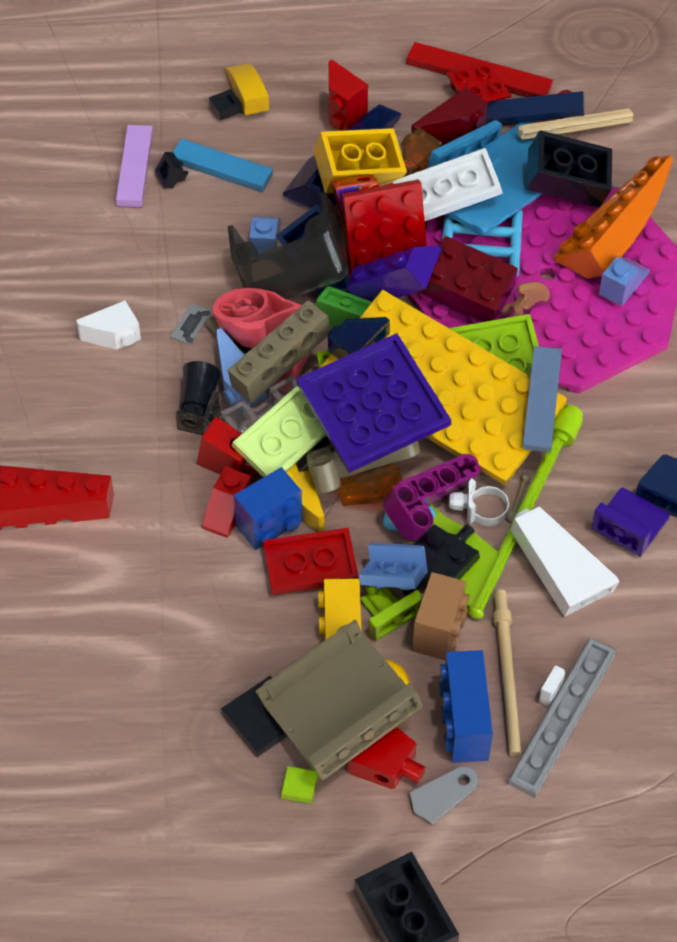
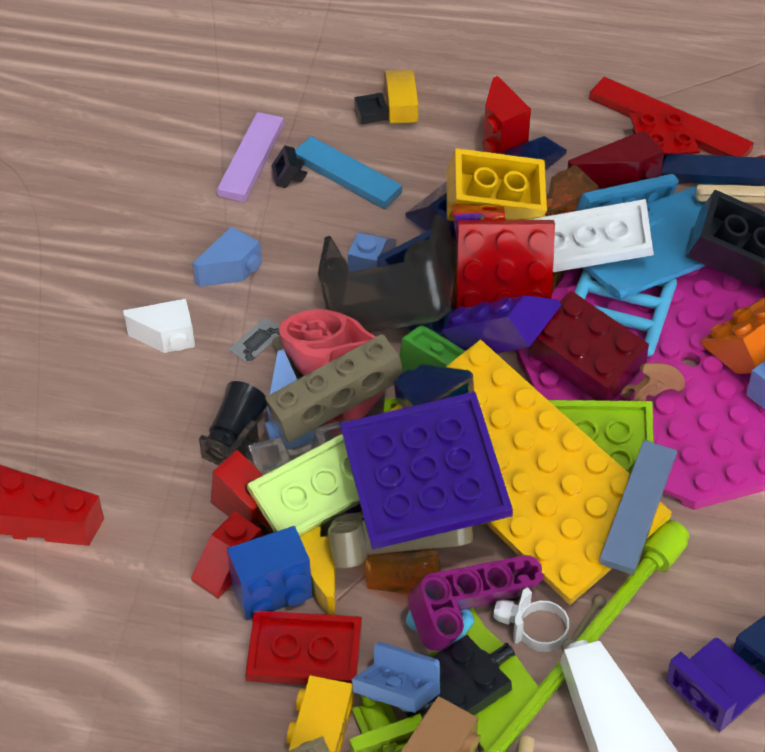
camera: 15 degrees right, 5 degrees down
none -> medium blue slope [192,226,262,287]

